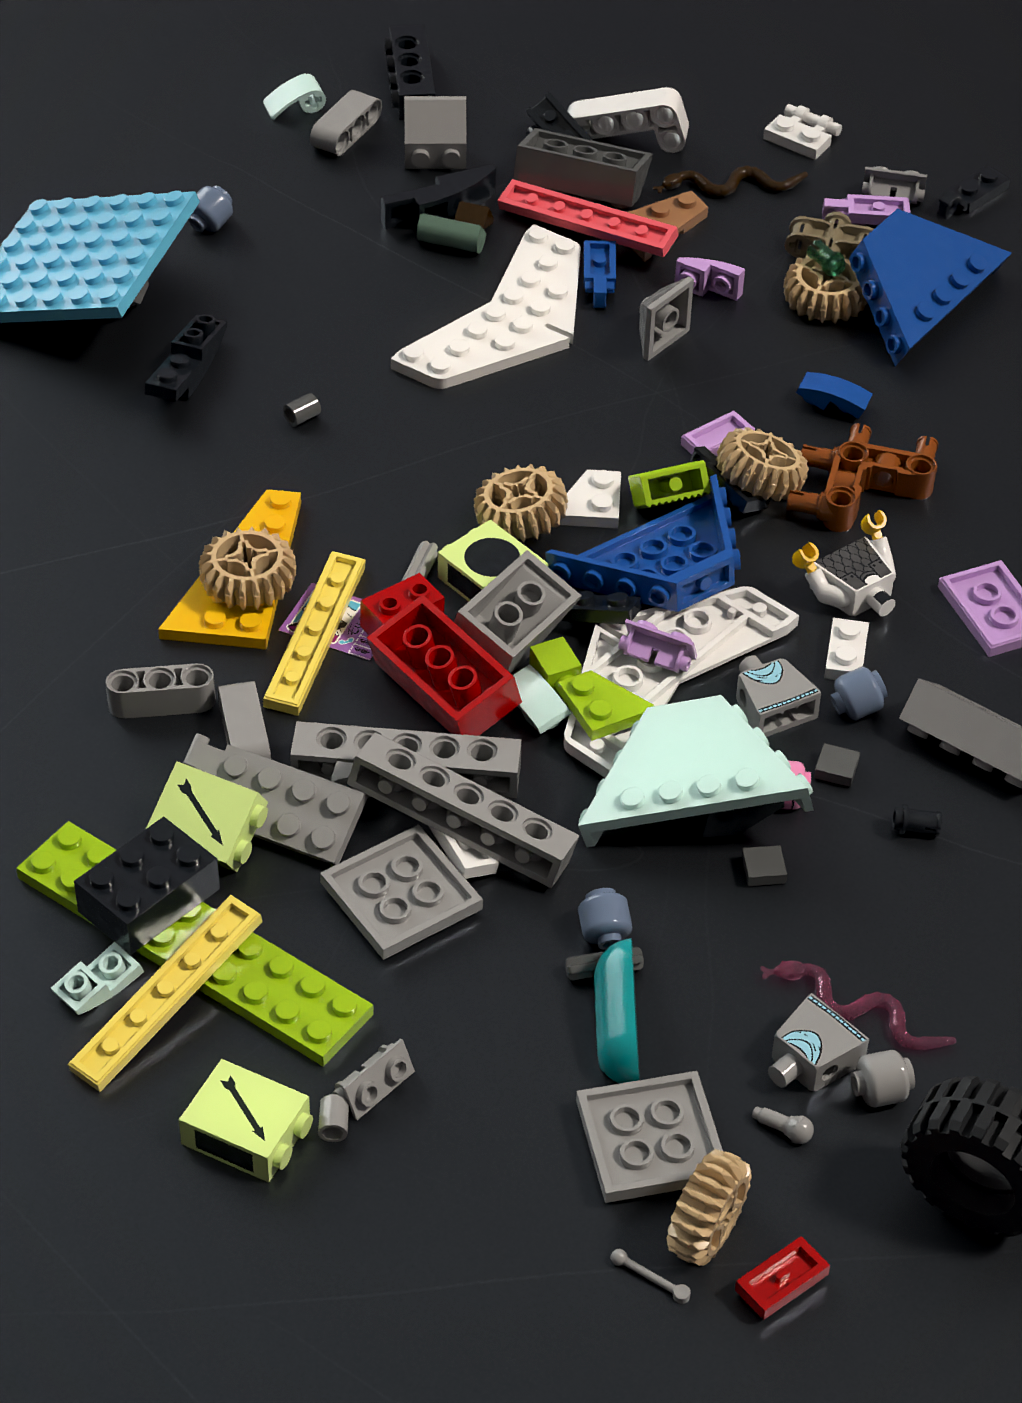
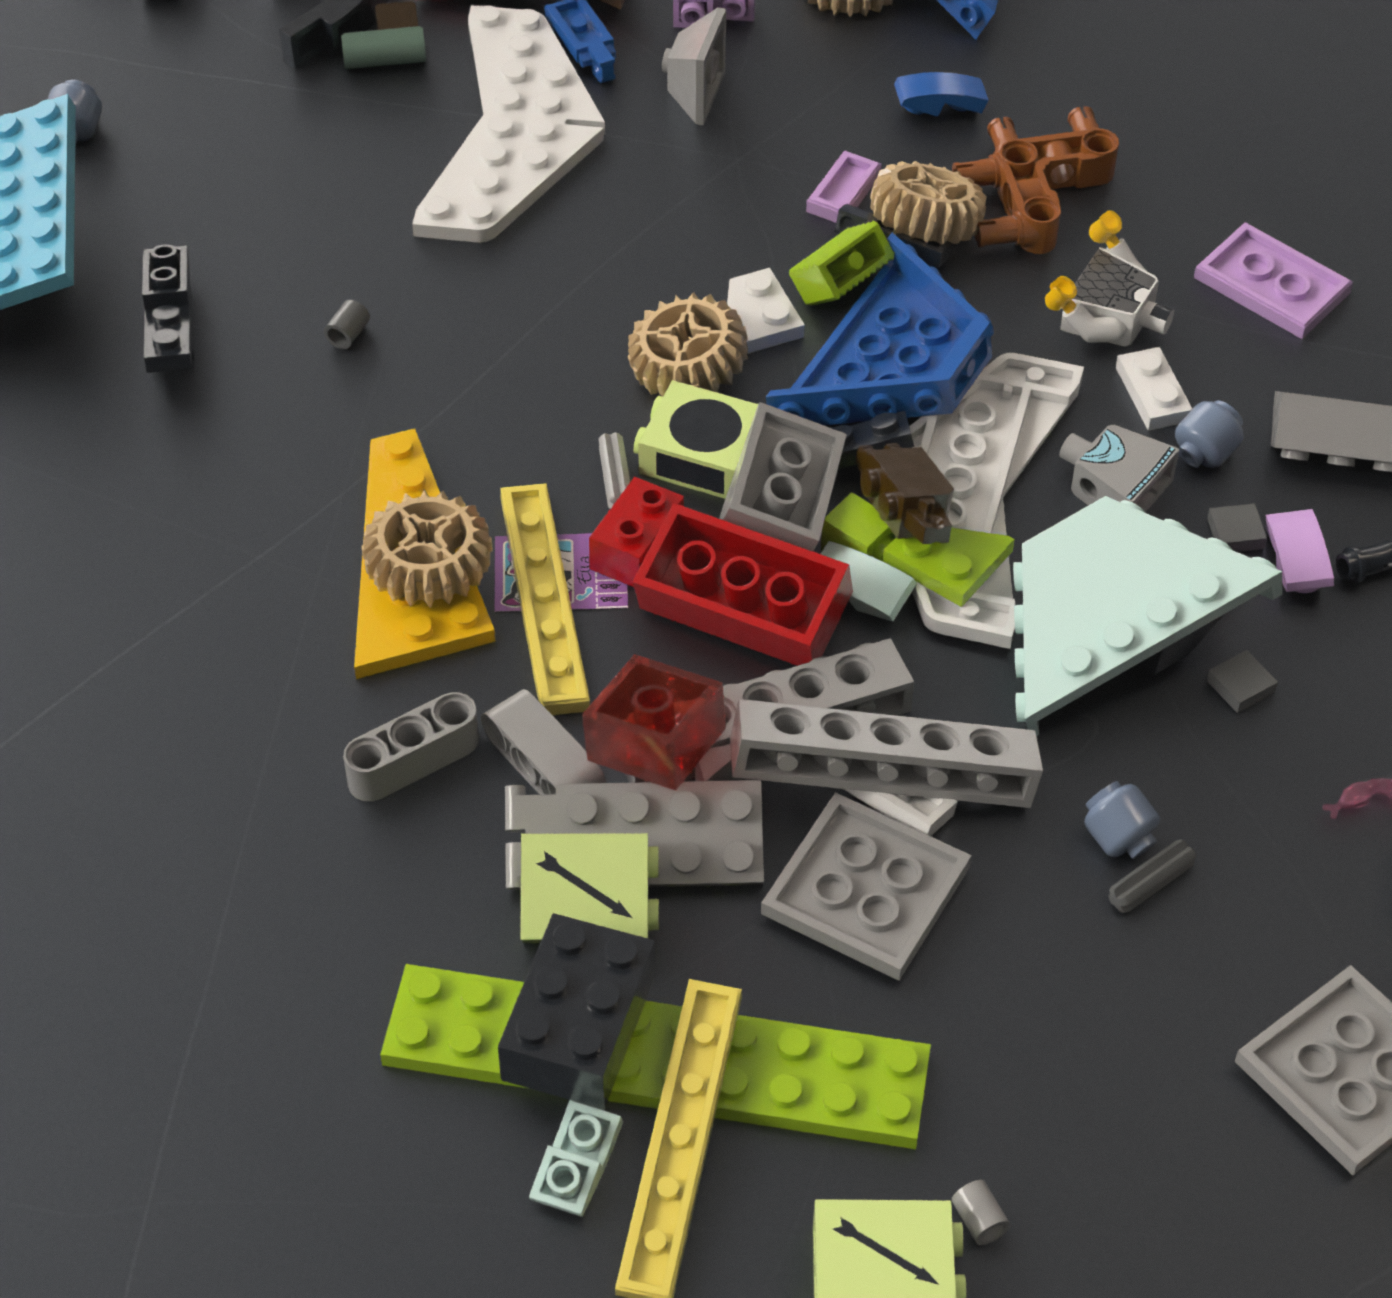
camera: 25 degrees left, 5 degrees up
light grey hinge [332,1039,415,1120] -> none
teal brick [594,938,640,1084] -> none
lavender hinge [618,619,697,673] -> none
none -> clear red brick [582,654,726,791]
none -> dark brown hinge [855,443,954,544]
none -> lavender slope [1266,509,1334,593]

